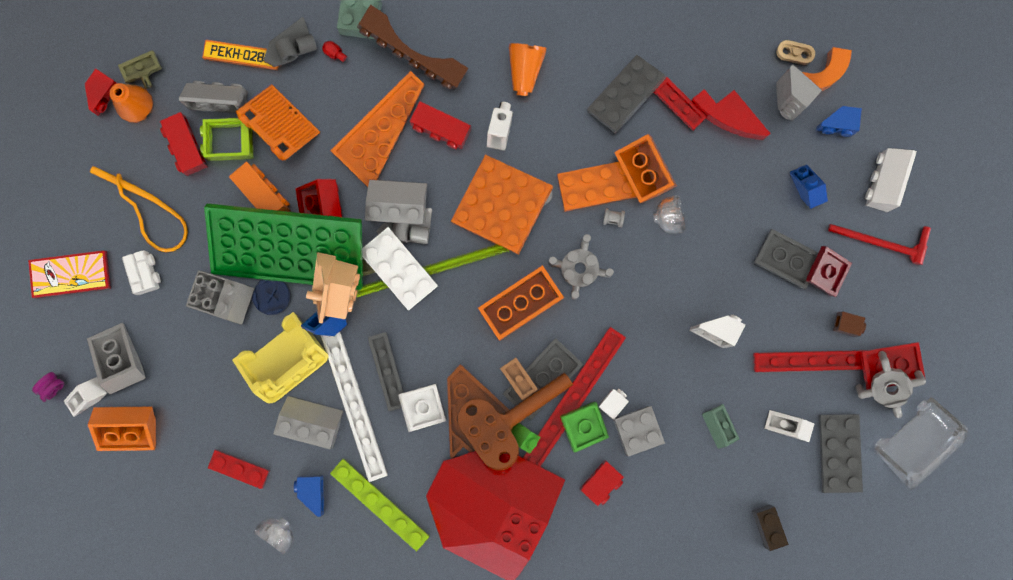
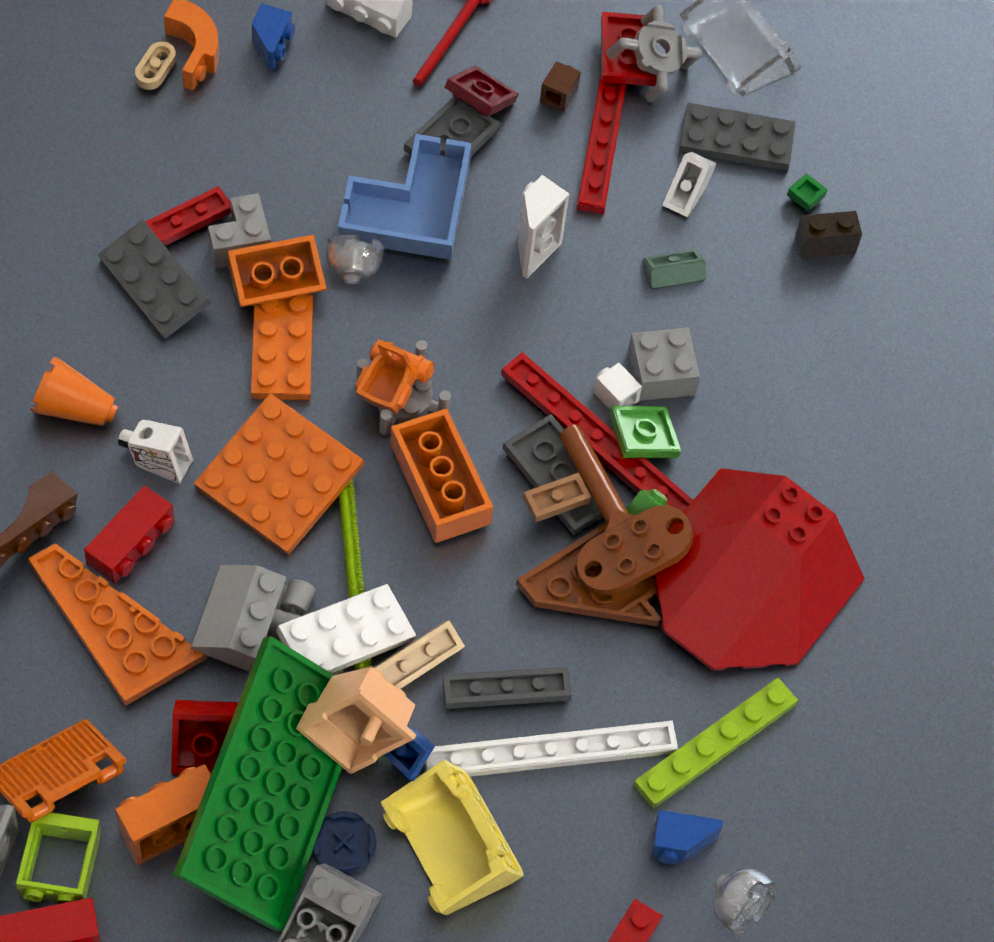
camera: 85 degrees left, 25 degrees down
light grey slope [273,396,344,449] -> none
white tile [398,384,446,432] -> none
red brick [579,460,624,506] -> none
light grey bush [603,208,625,228] -> none
red slope [691,89,771,140] -> none
light grey slope [776,65,822,121] -> none
blue slope [790,164,828,209] -> none
none -> light grey brick [208,193,271,269]
none -> medium blue piece [338,134,472,260]
none -> orange piece [355,339,434,414]
none -> tan plate [373,620,465,689]
none -> green plate [787,173,828,211]

